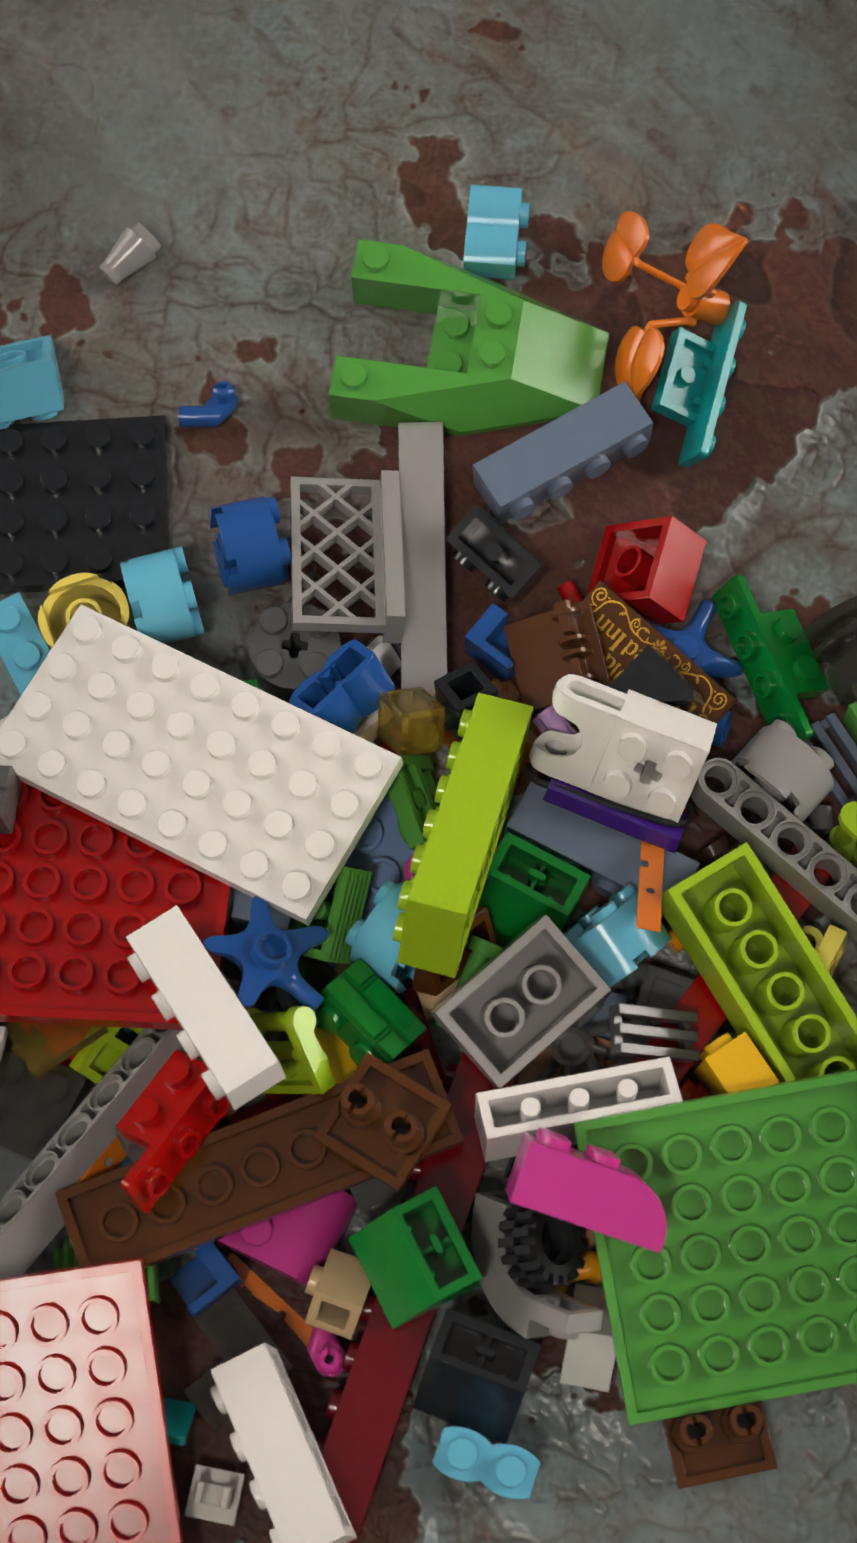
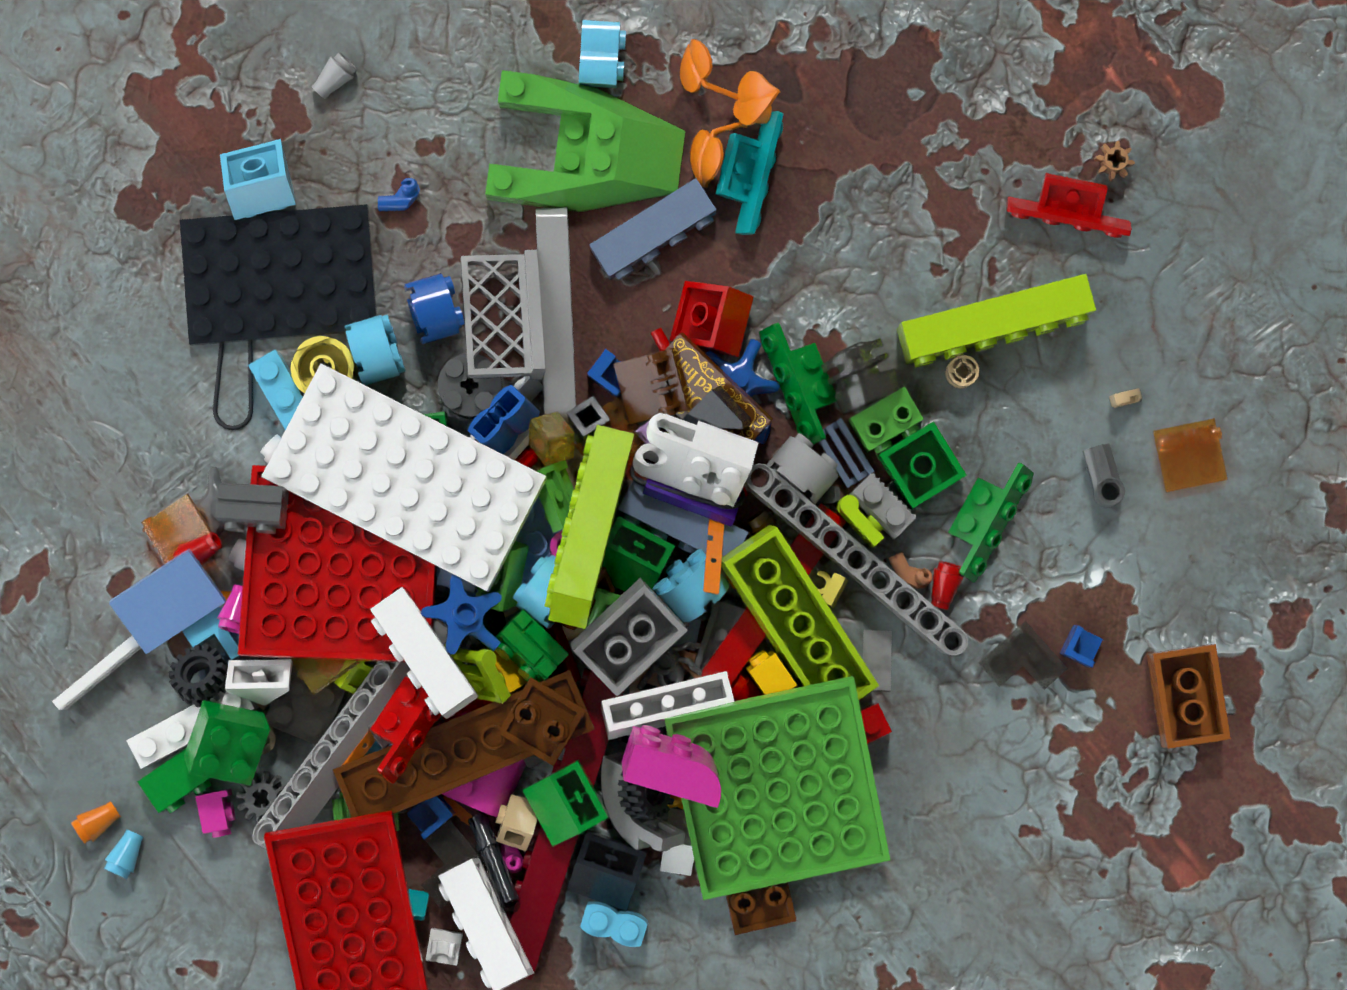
camera: 10 degrees left, 15 degrees up
black brick [445,505,550,603] -> none
dark grey tile [609,1003,699,1063] -> none
none -> black pin [468,813,520,908]

